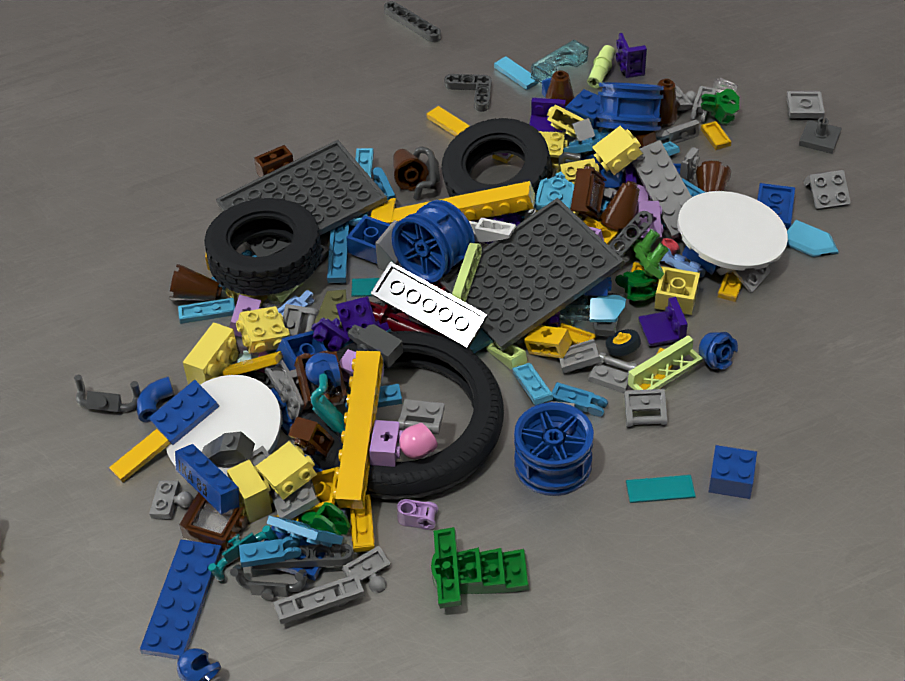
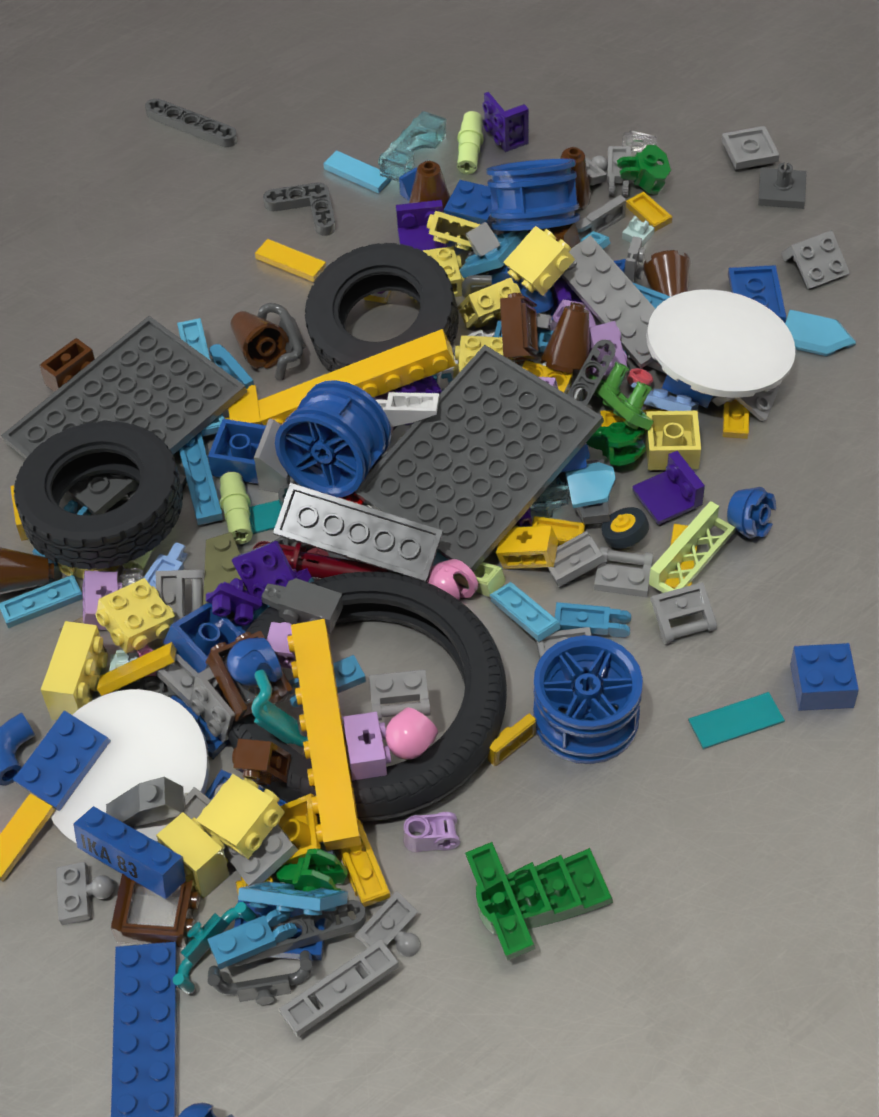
camera: 15 degrees left, 5 degrees up
yellowish green beam [452,243,482,302] -> none
medium azure tile [534,172,574,210] -> none
none -> yellowish green piece [220,472,253,544]
none -> bright pink helmet [427,559,478,600]
none -> yellow plate [488,713,536,767]
none -> light aqua tile [622,216,654,247]

